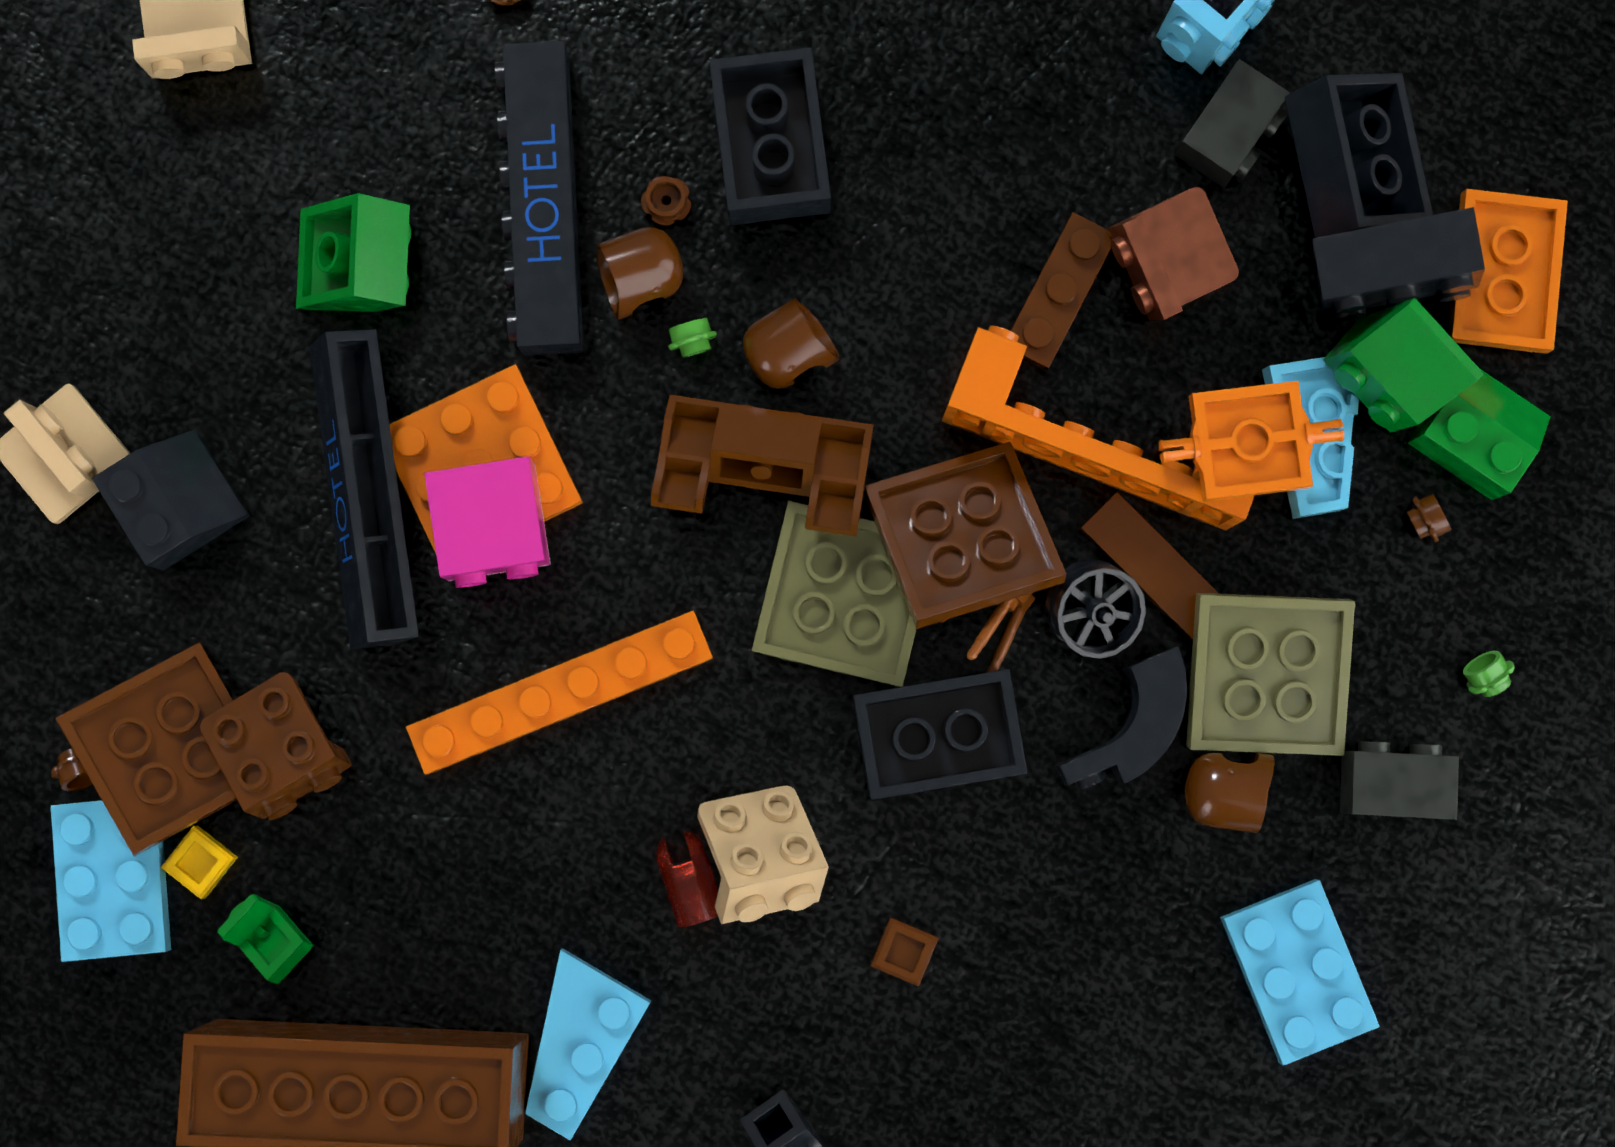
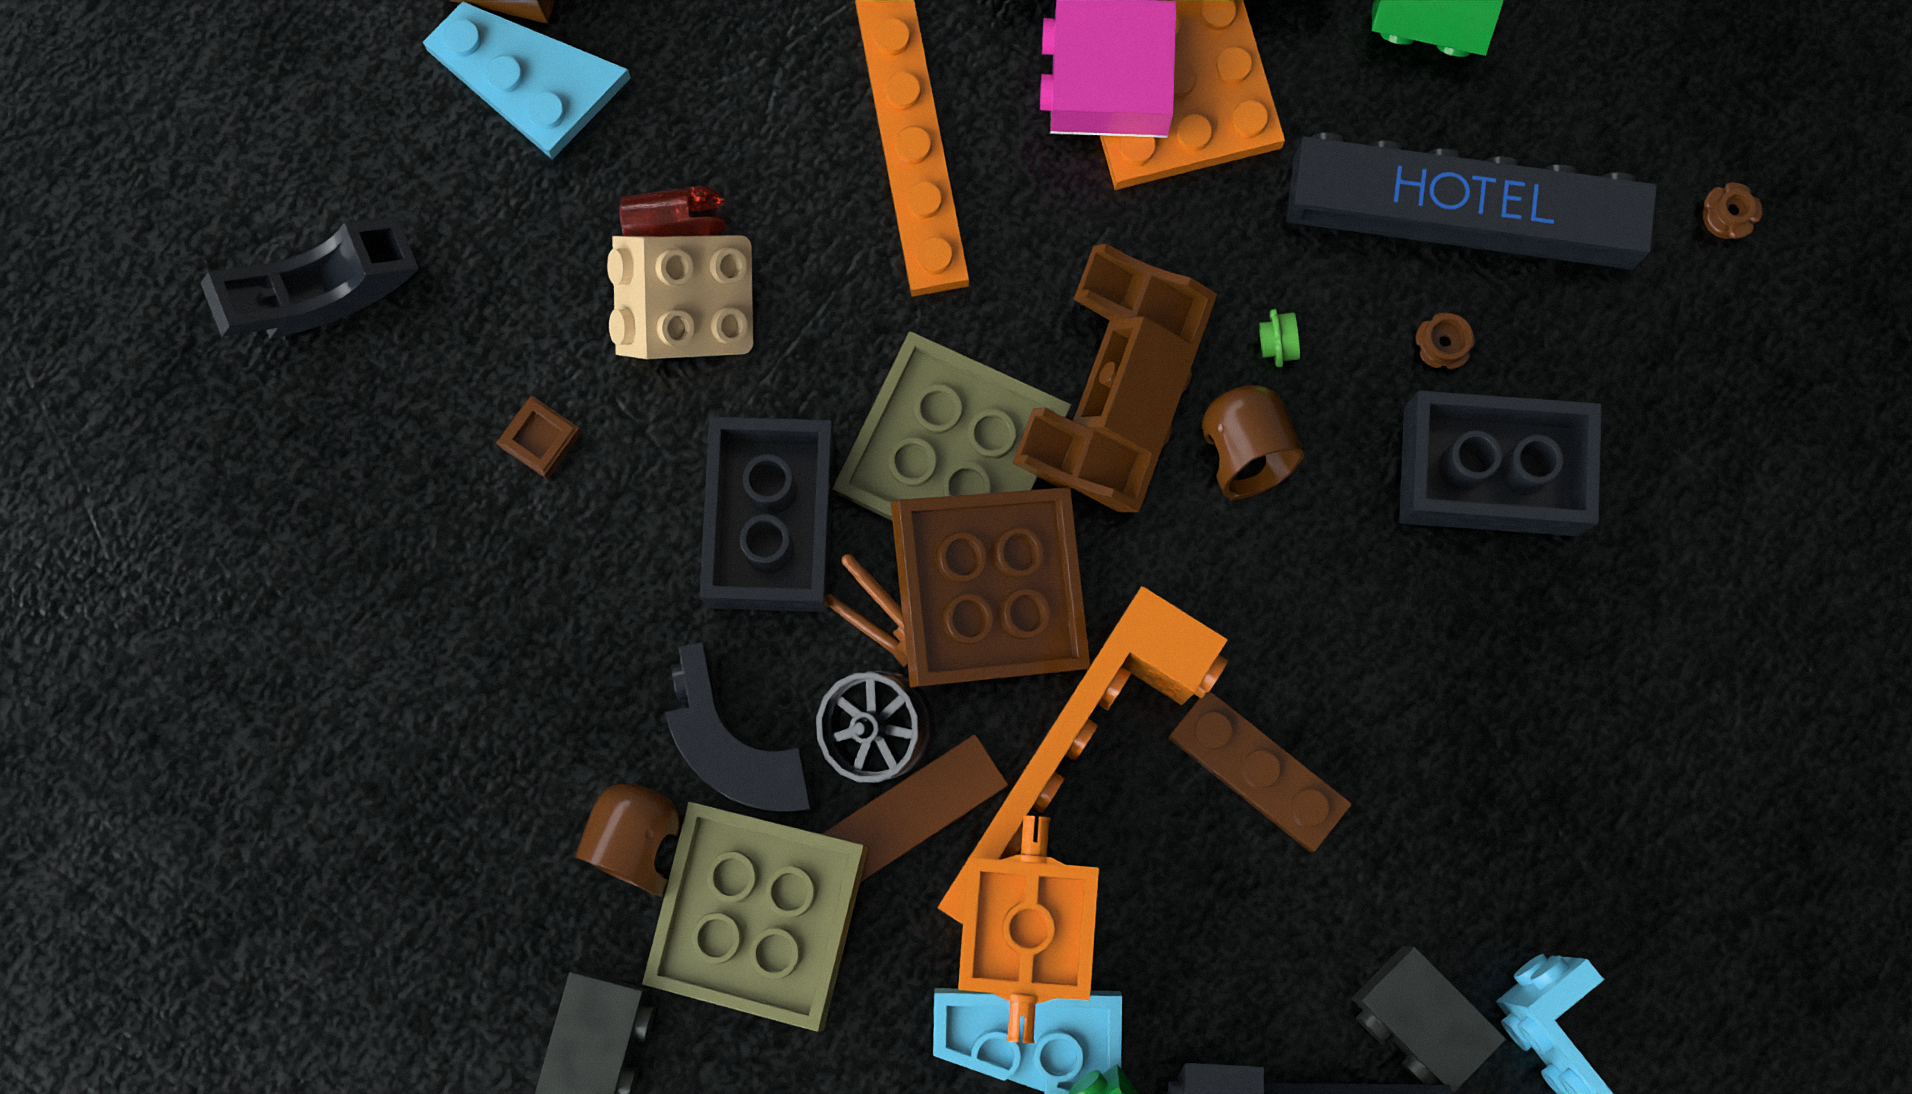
camera: 105 degrees right, 5 degrees down
reddish brown helmet [596,227,684,320] -> none
copper bracket [1108,187,1239,320] -> none
medium azure plate [1220,879,1380,1066] -> none

